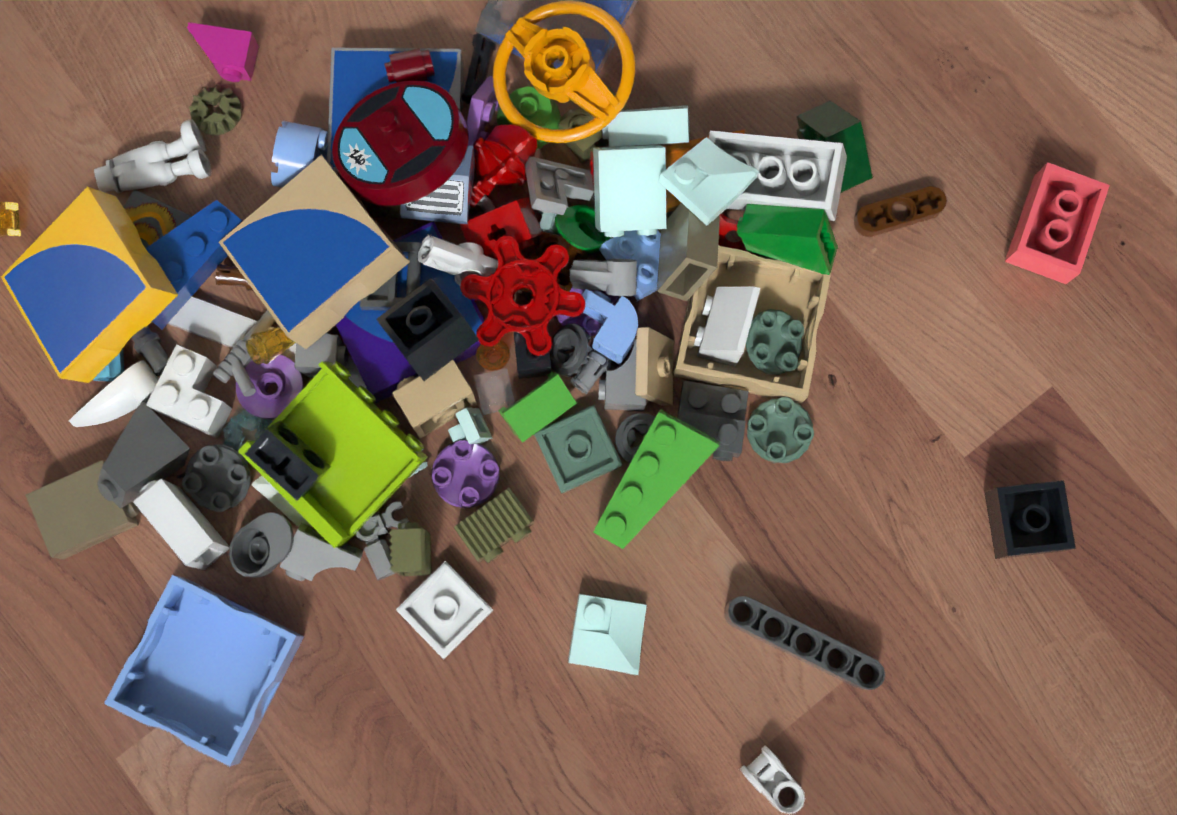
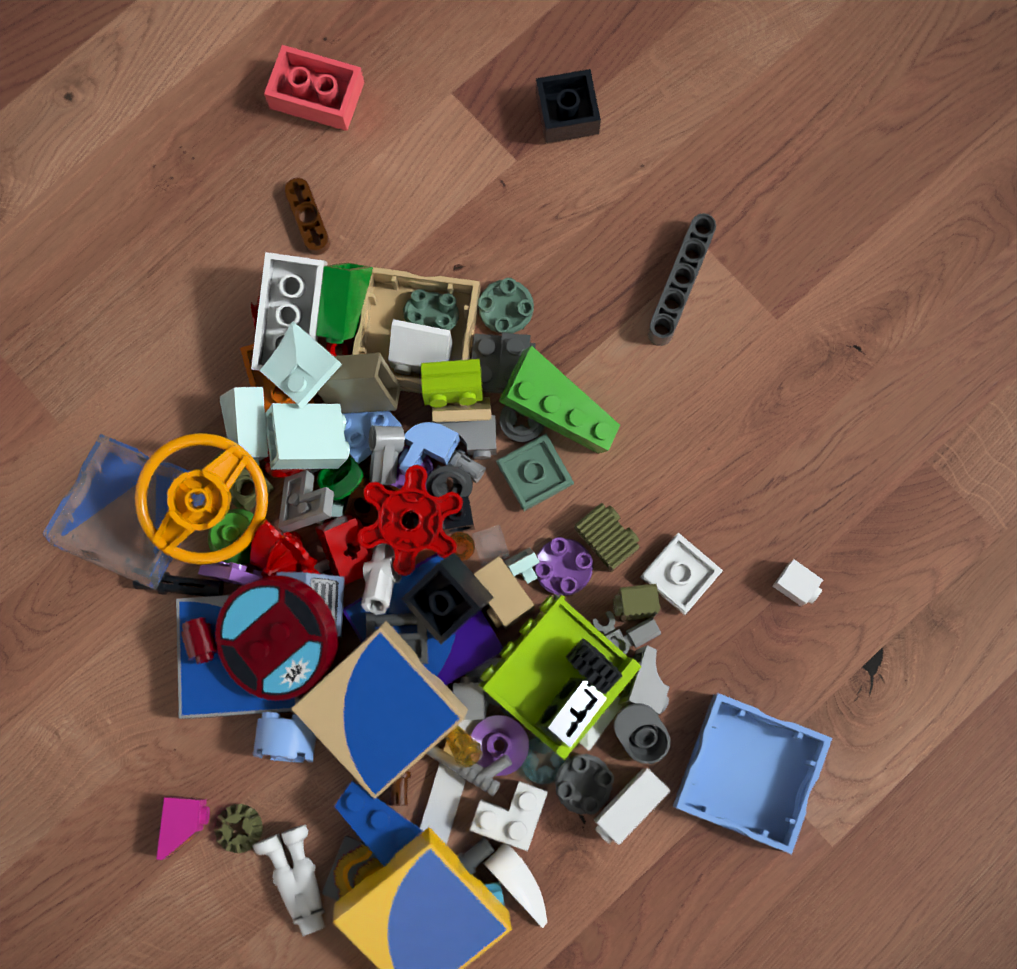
camera: 85 degrees left, 0 degrees up
dark tan brick [26,460,139,560] -> none
dark grey slope [97,402,190,509] -> none
bright green hinge [498,372,577,443] -> none
light aqua plate [568,594,647,675] -> none
white piece [739,746,805,814] -> none
dark green brick [796,101,873,193] -> none
none -> lime brick [421,359,483,408]
none -> black tyre [566,638,622,694]
none -> white brick [773,559,823,606]

